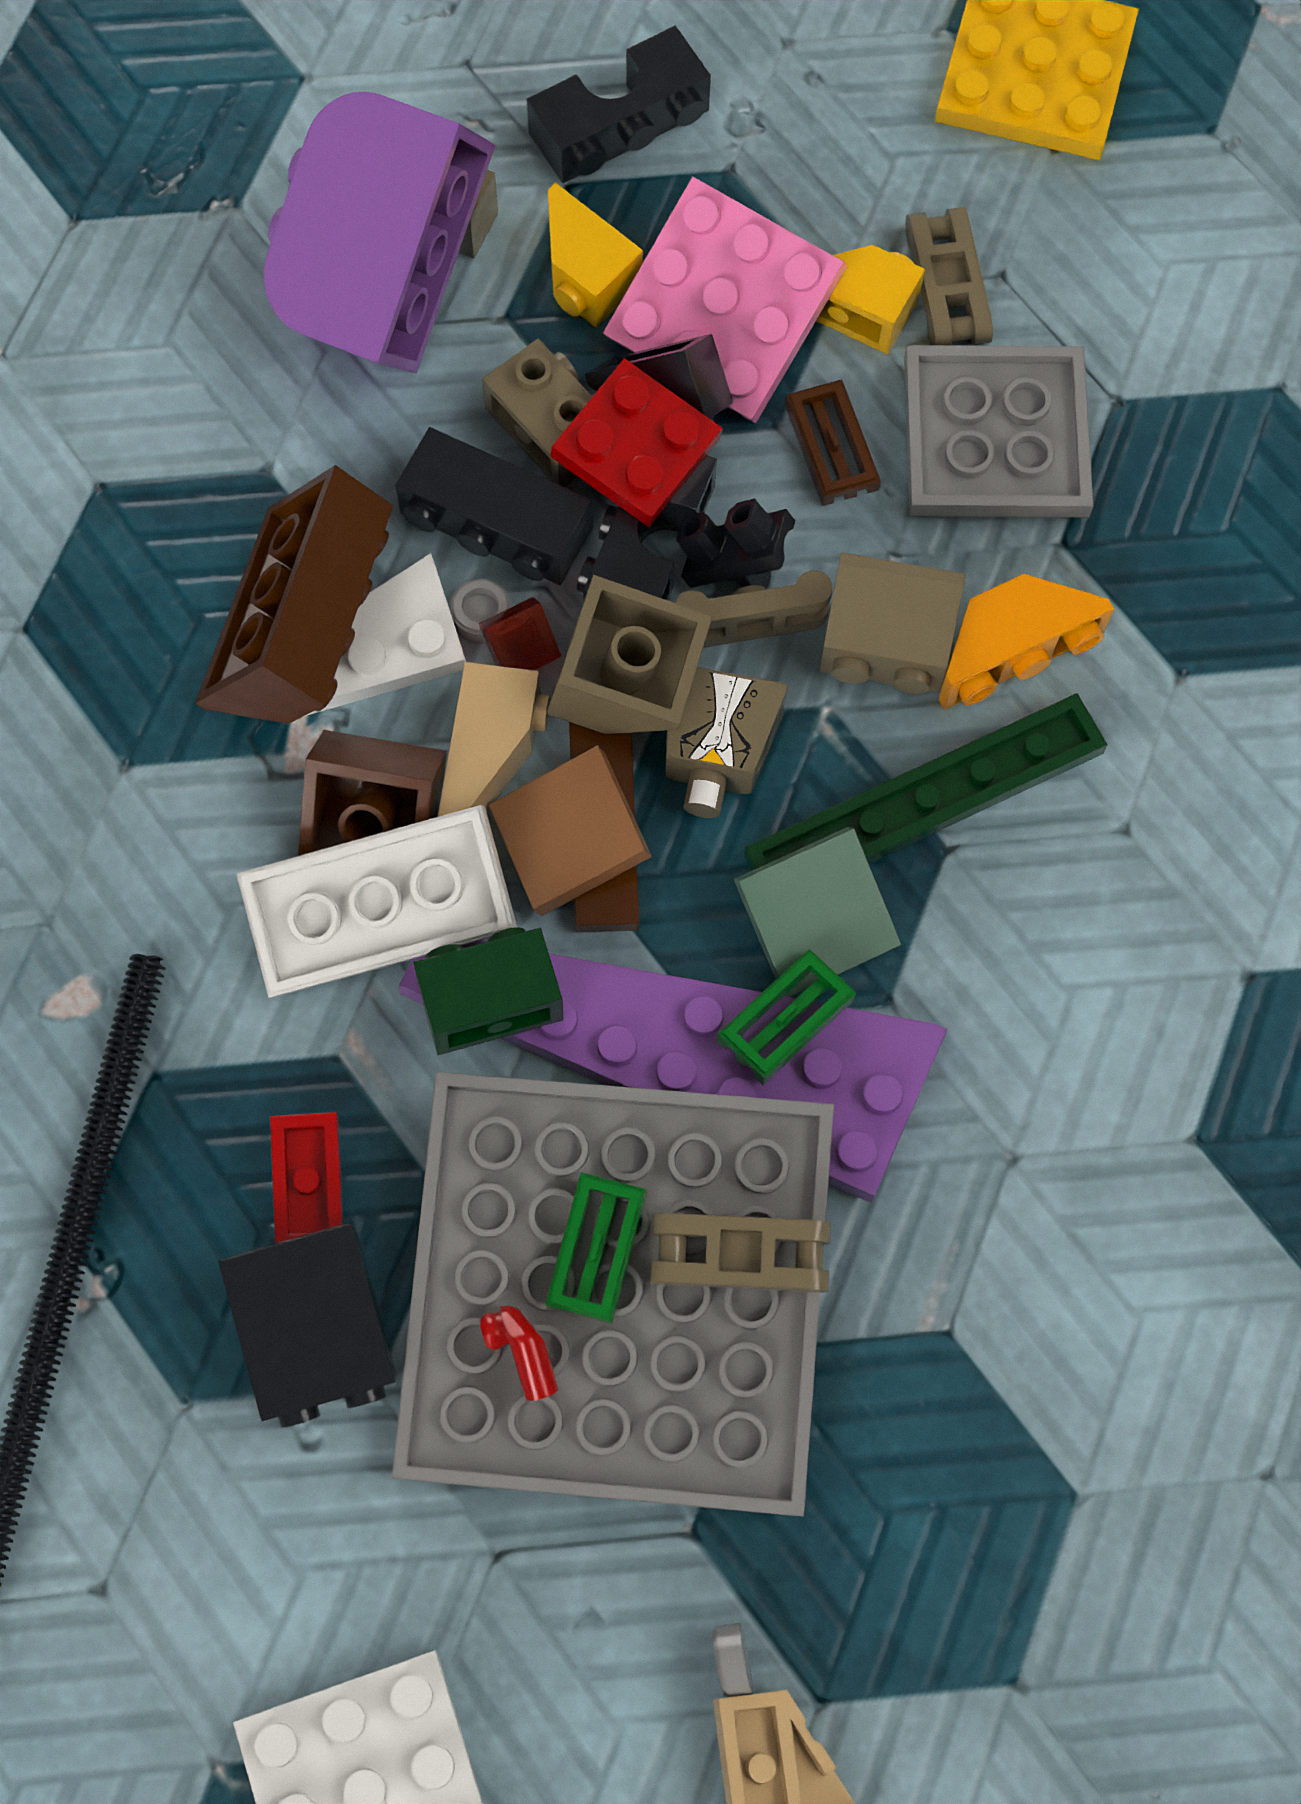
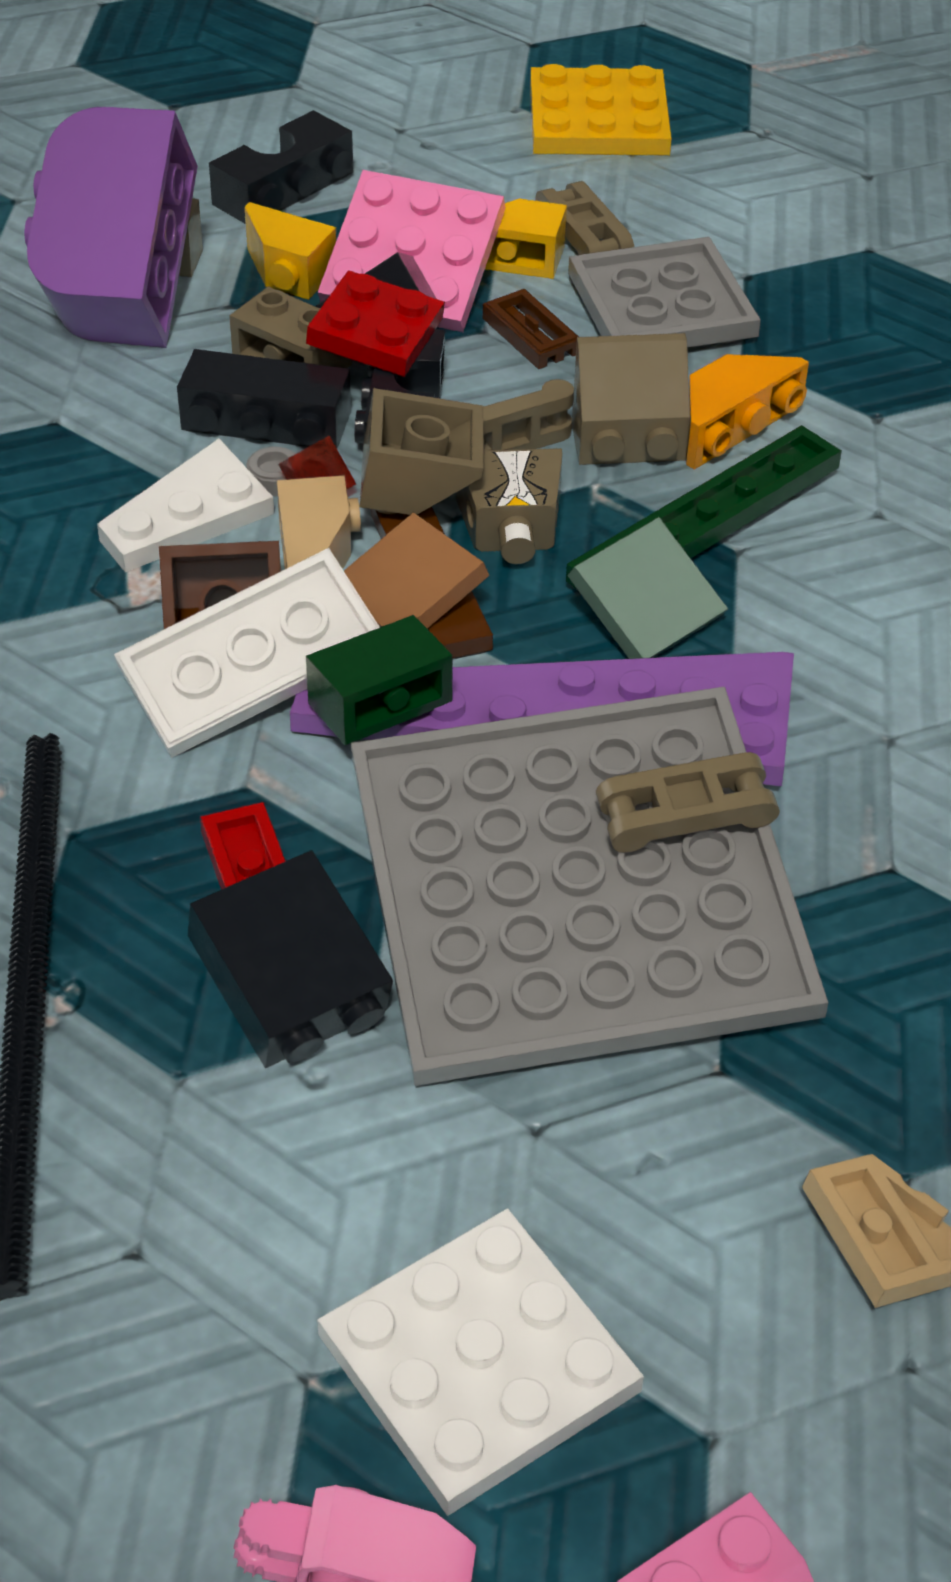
camera: 15 degrees left, 25 degrees down
reddish brown slope [195,465,393,724] -> none
red arm [479,1306,558,1401] -> none
green tile [545,1172,647,1324] -> none
black hips [676,498,795,589] -> none
light grey tile [713,1622,753,1697] -> none
green tile [717,949,856,1085] -> none

